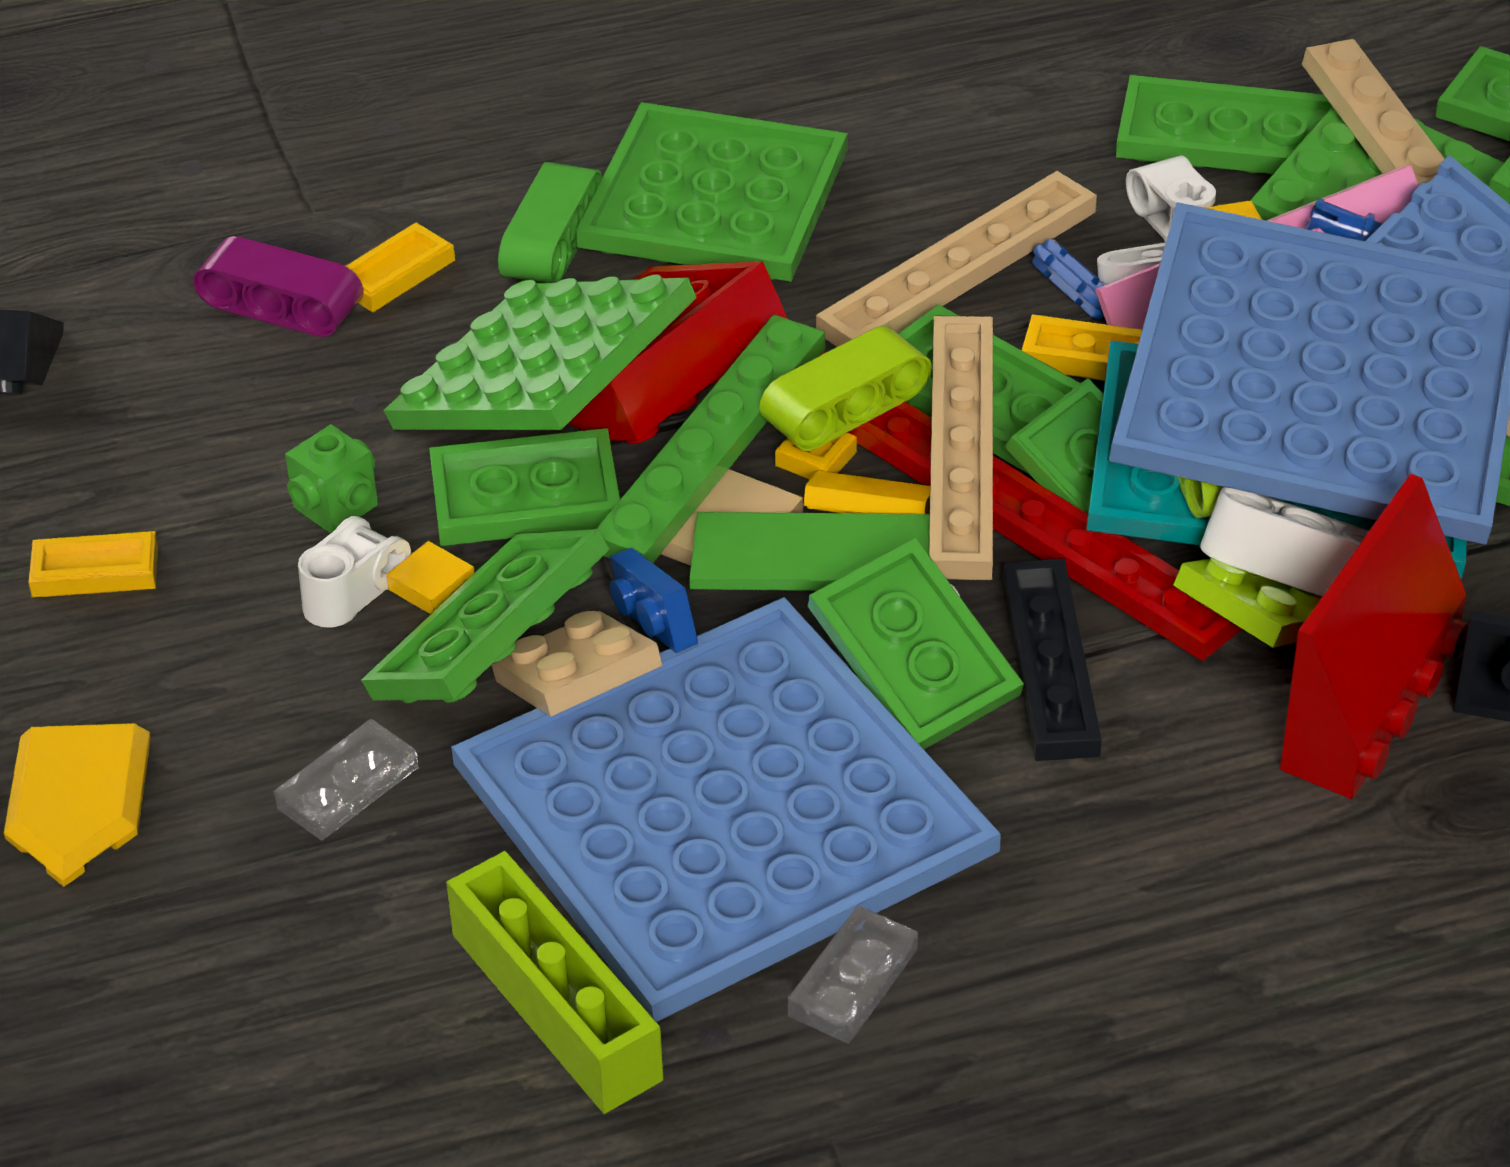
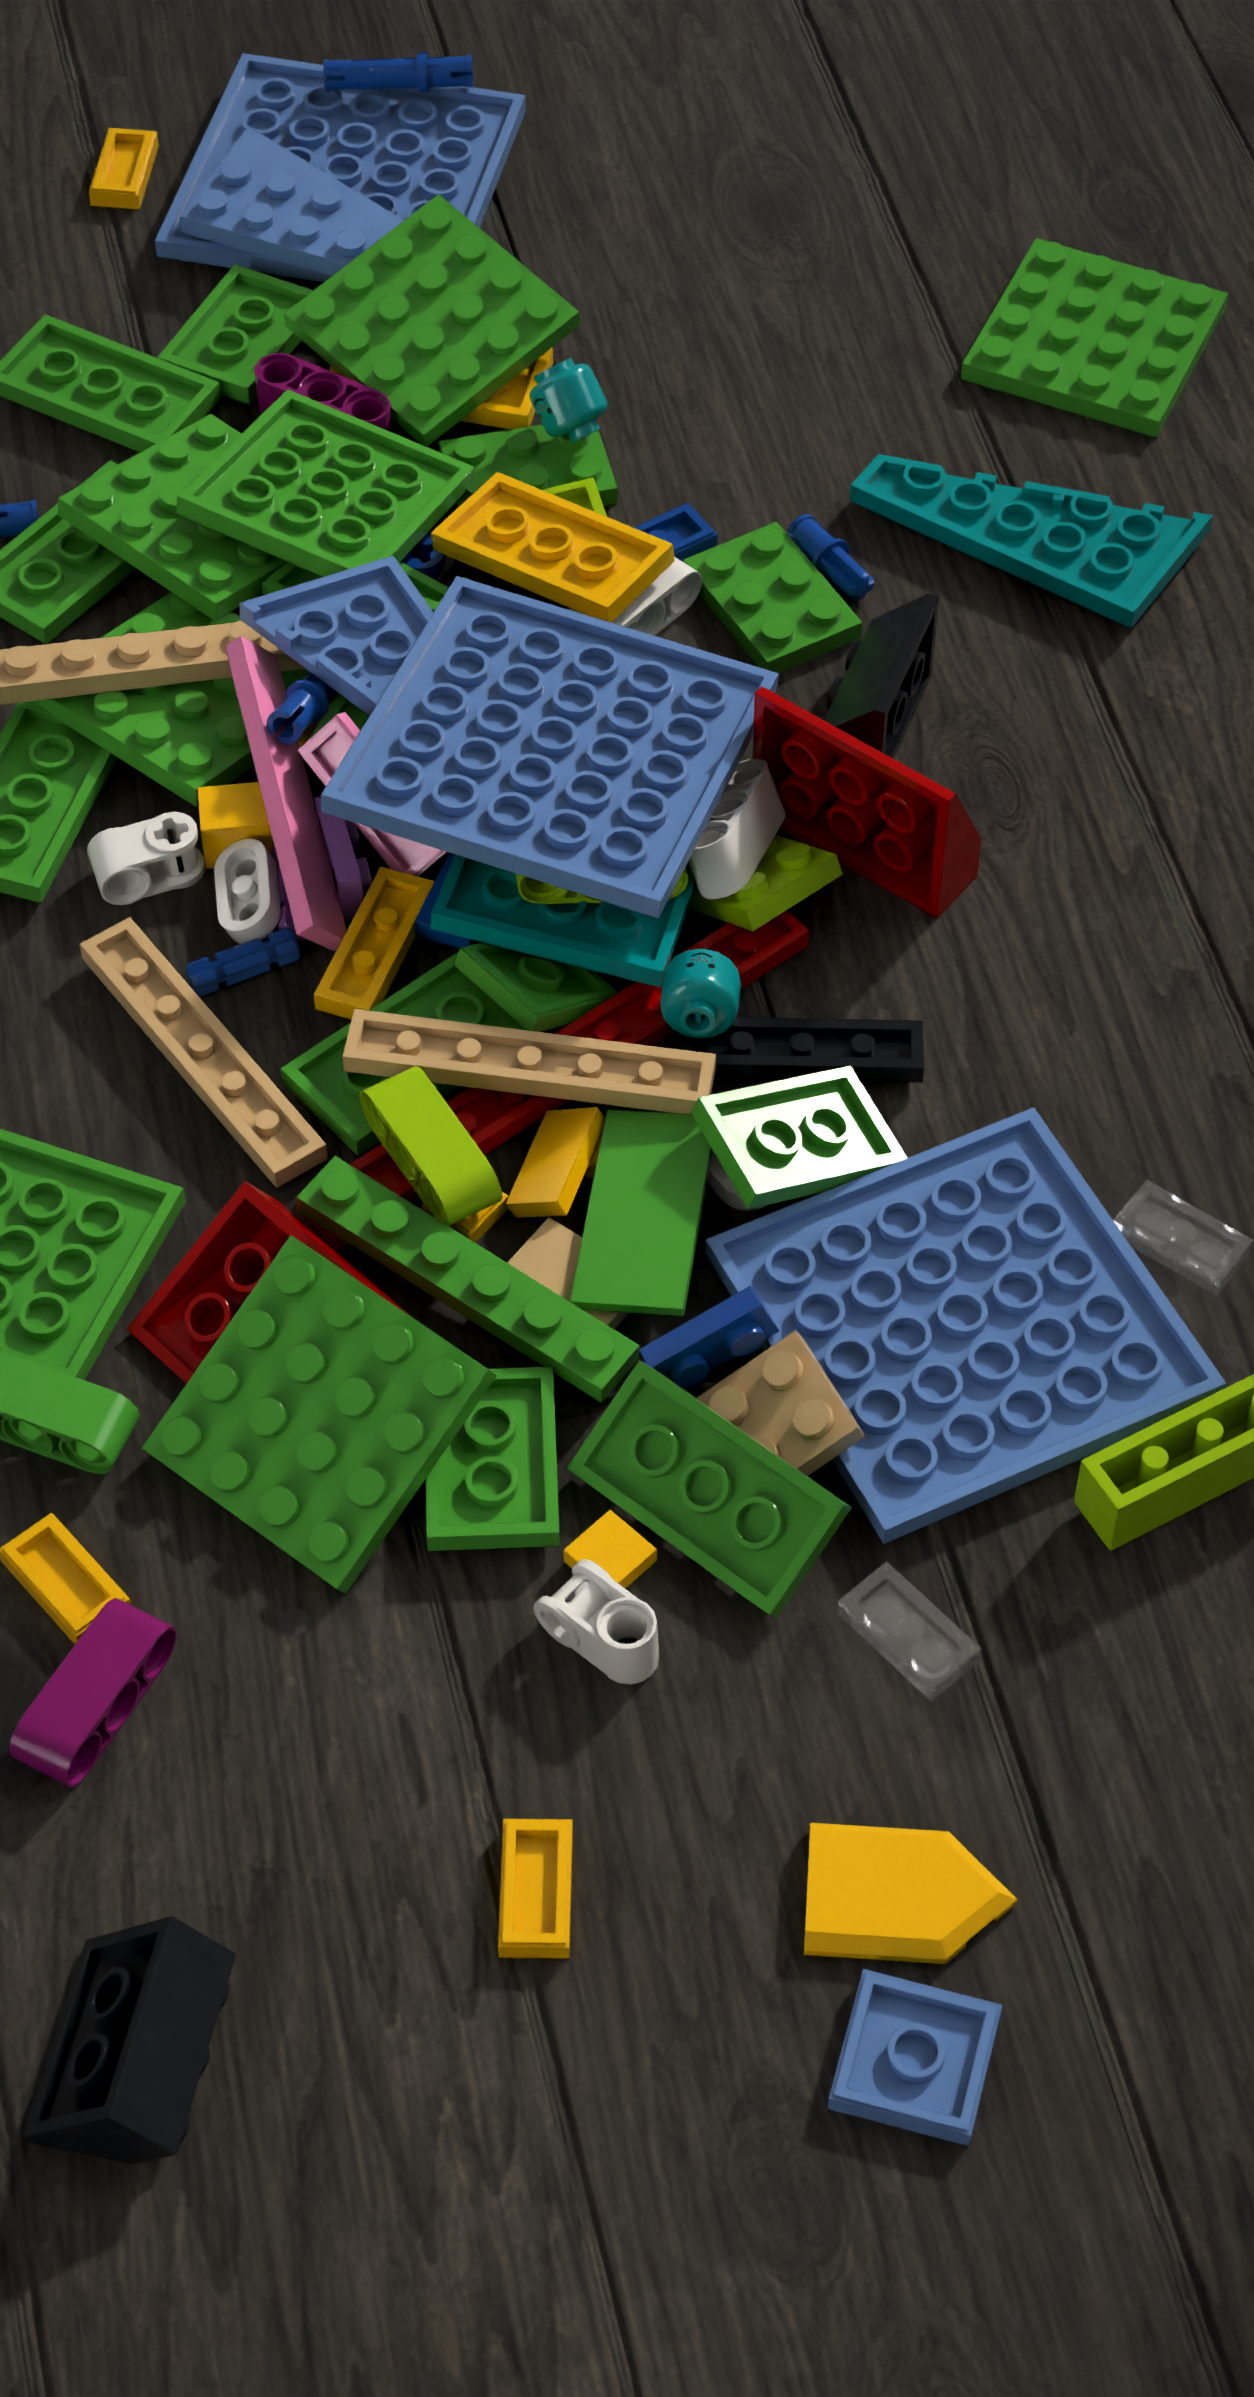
camera: 85 degrees left, 10 degrees up
bright green brick [285,424,378,534] -> none
none -> teal head [660,949,741,1039]

